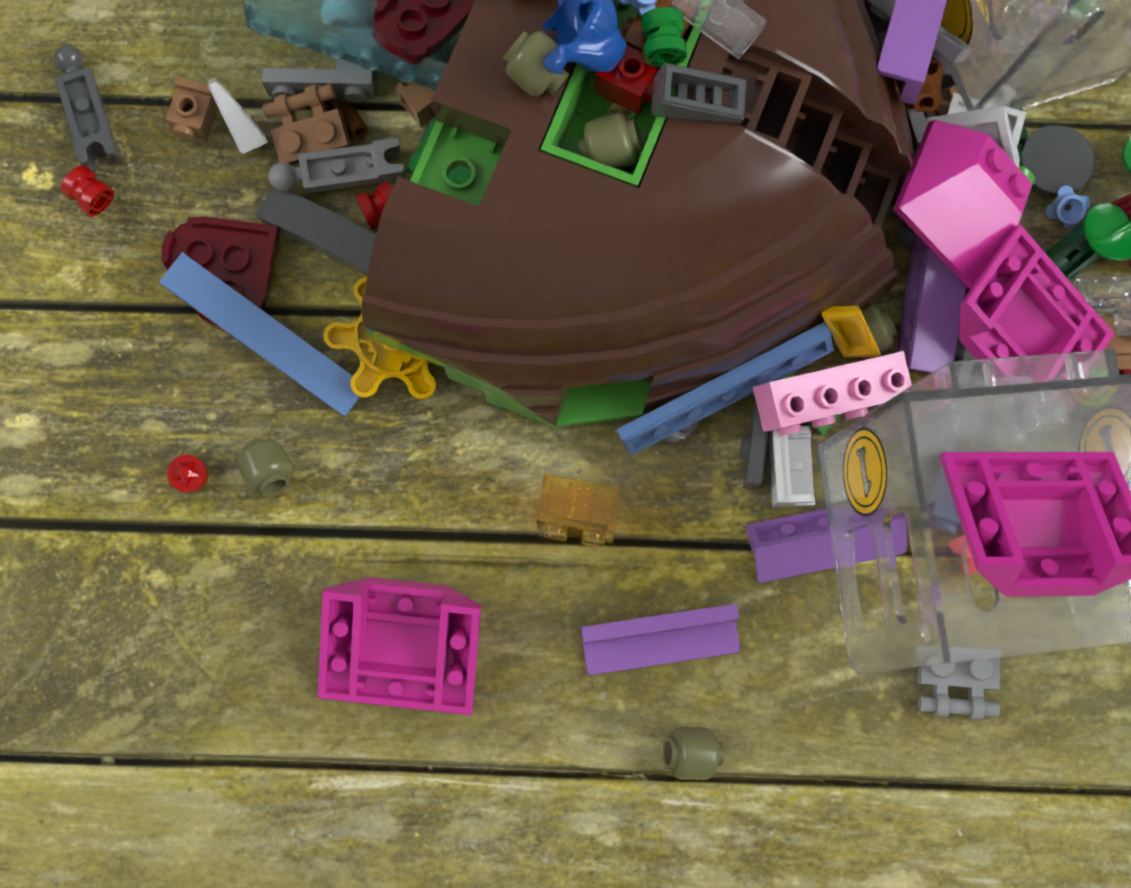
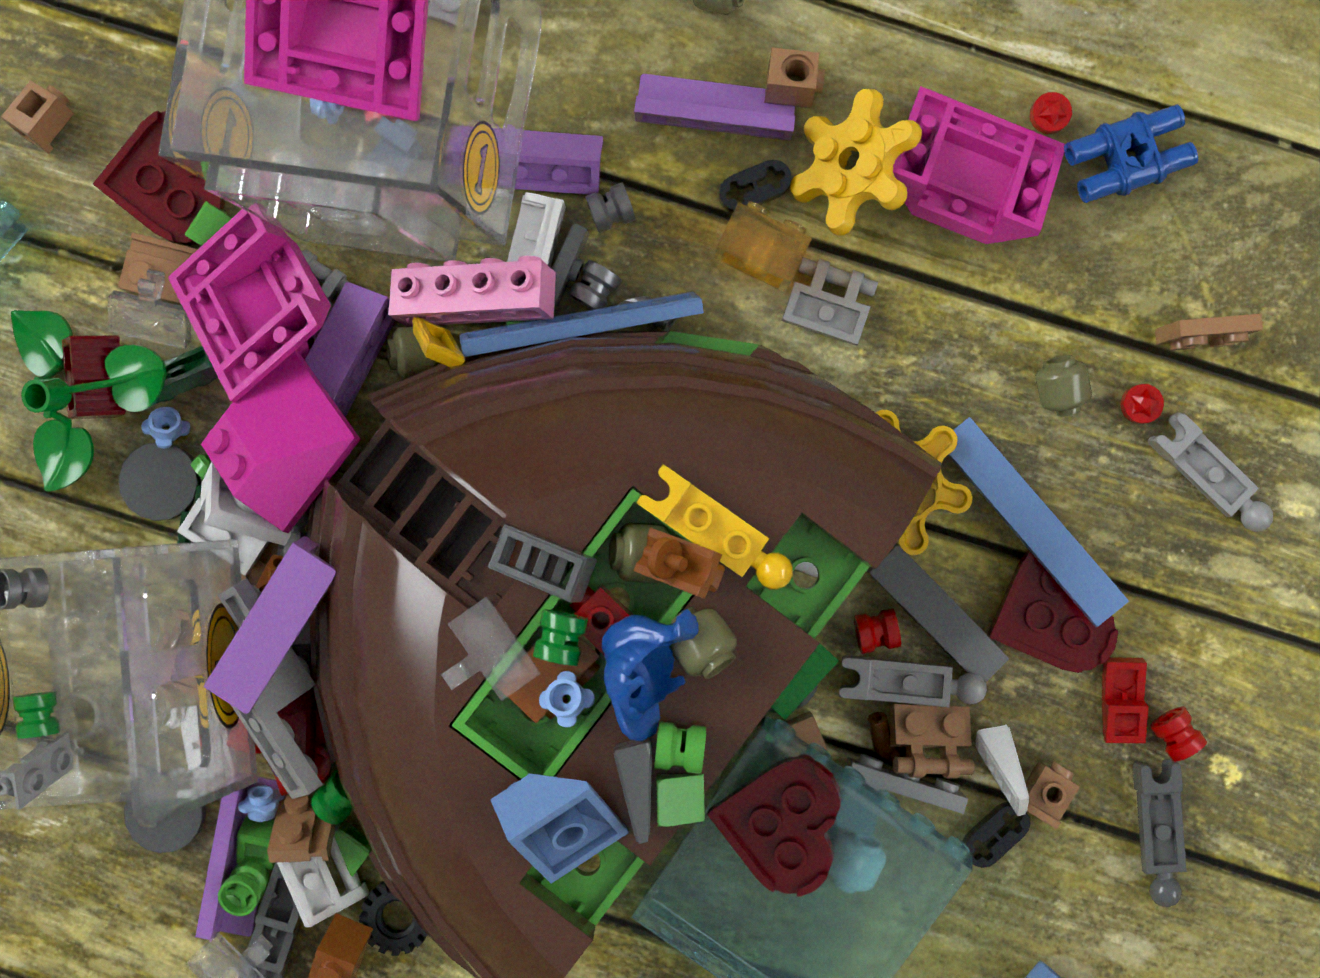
camera: 170 degrees left, 10 degrees up
none -> flat silver wheel [568,260,622,310]
none -> flat silver wheel [585,183,636,234]
none -> dark orange hips [633,527,725,599]
none -> yellow plate [636,464,793,590]
none -> black beam [719,159,791,214]
none -> medium nougat brick [764,47,825,108]
none -> light grey plate [782,257,878,346]
none -> yellow plate [790,89,922,236]
none -> black beam [962,802,1030,868]
none -> red tile [1030,92,1072,134]
none -> blue pin [1064,104,1198,203]
none -> red slope [1102,657,1149,744]
none -> light grey plate [1148,412,1273,532]
none -> medium nougat plate [1155,314,1263,351]

